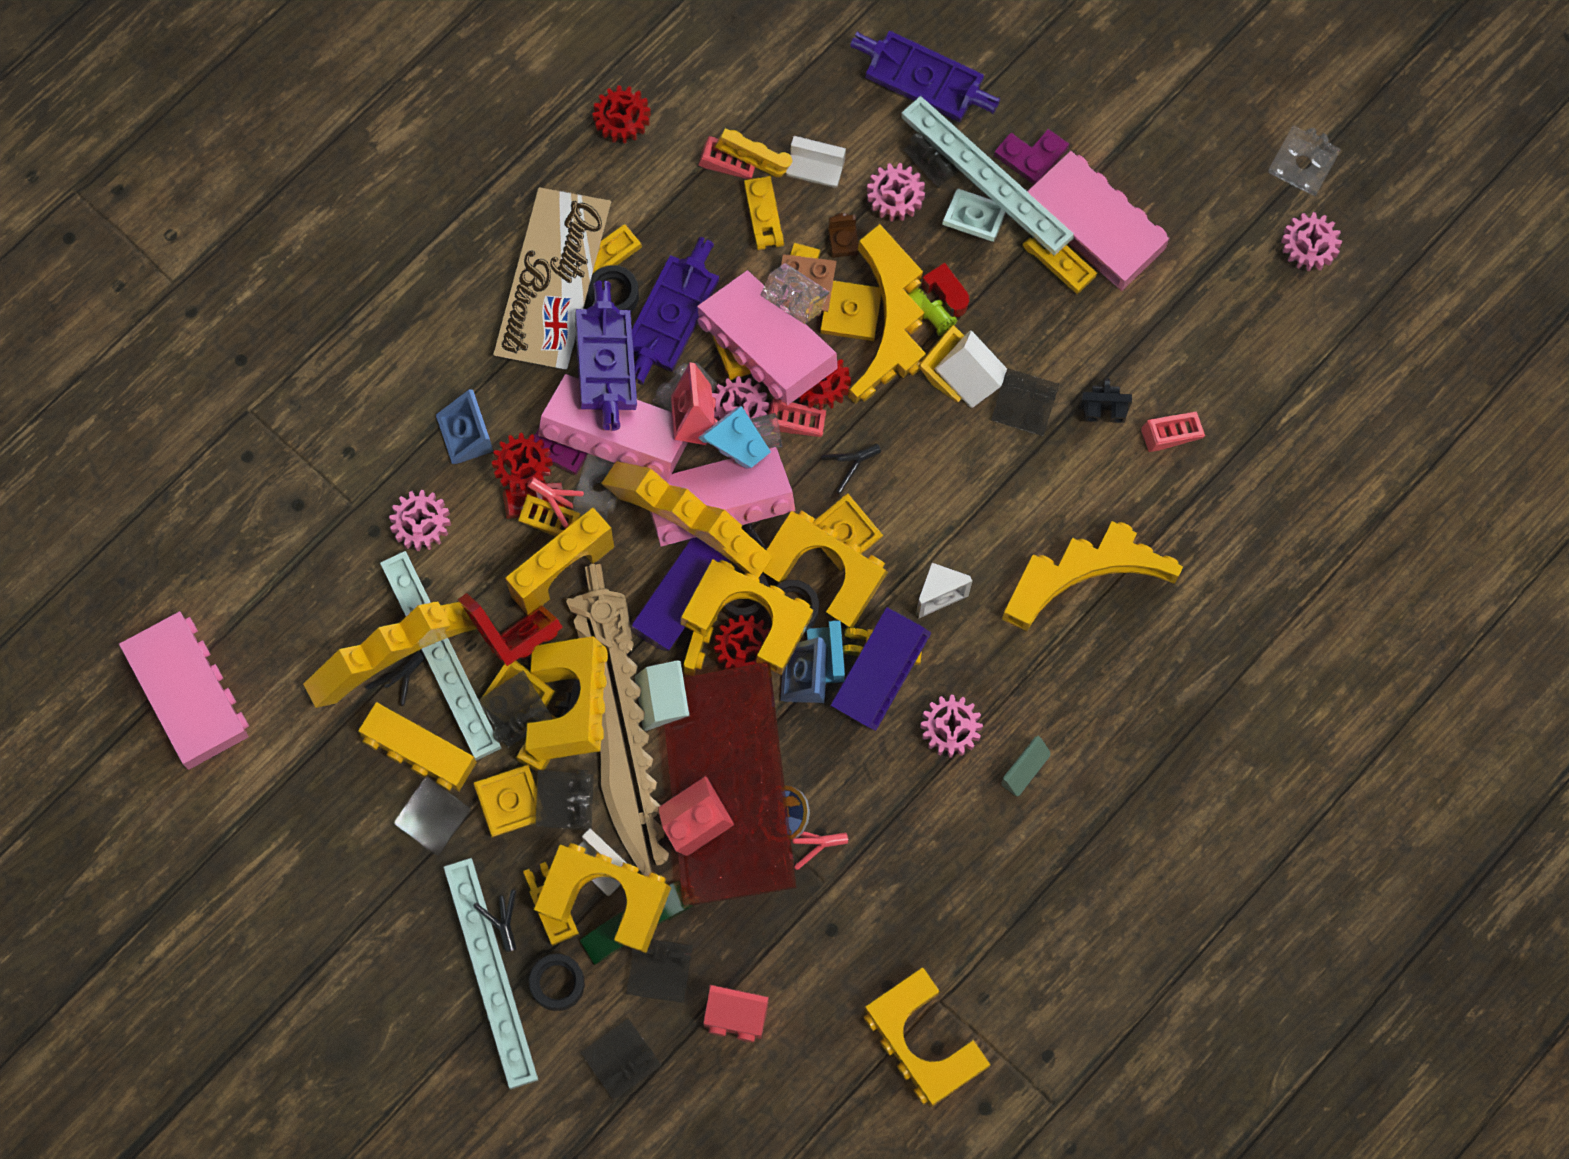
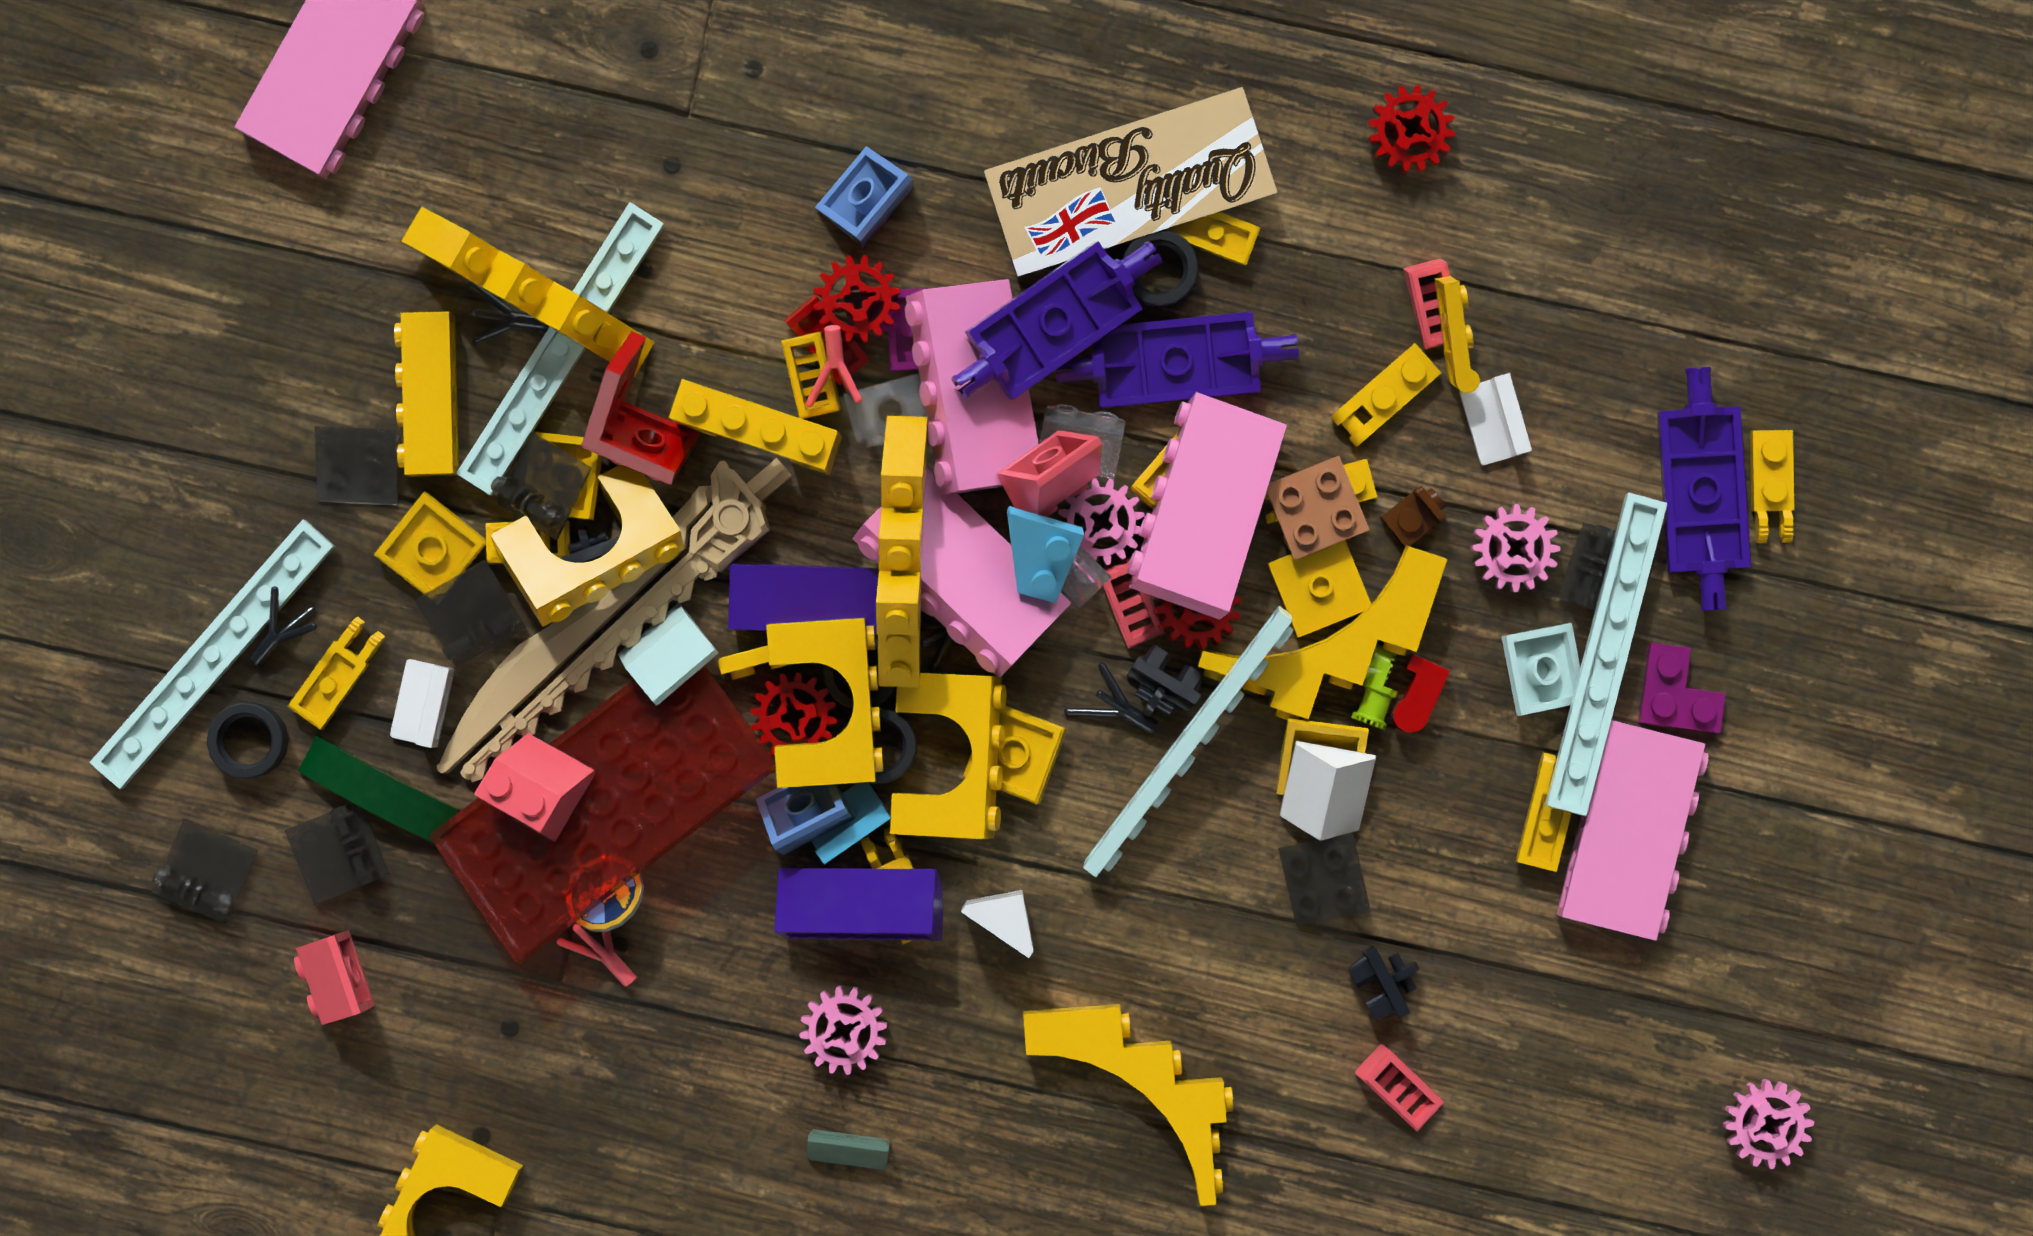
camera: 65 degrees right, 15 degrees up
bright pink gear [389,490,451,551] -> none
yellow arch [534,843,671,953] -> none
clear brick [760,263,829,324] -> none
clear piece [1268,125,1341,196] -> none
none -> light aqua plate [1083,606,1294,877]
none -> black hips [1126,645,1203,717]
none -> yellow hinge [1750,430,1795,543]

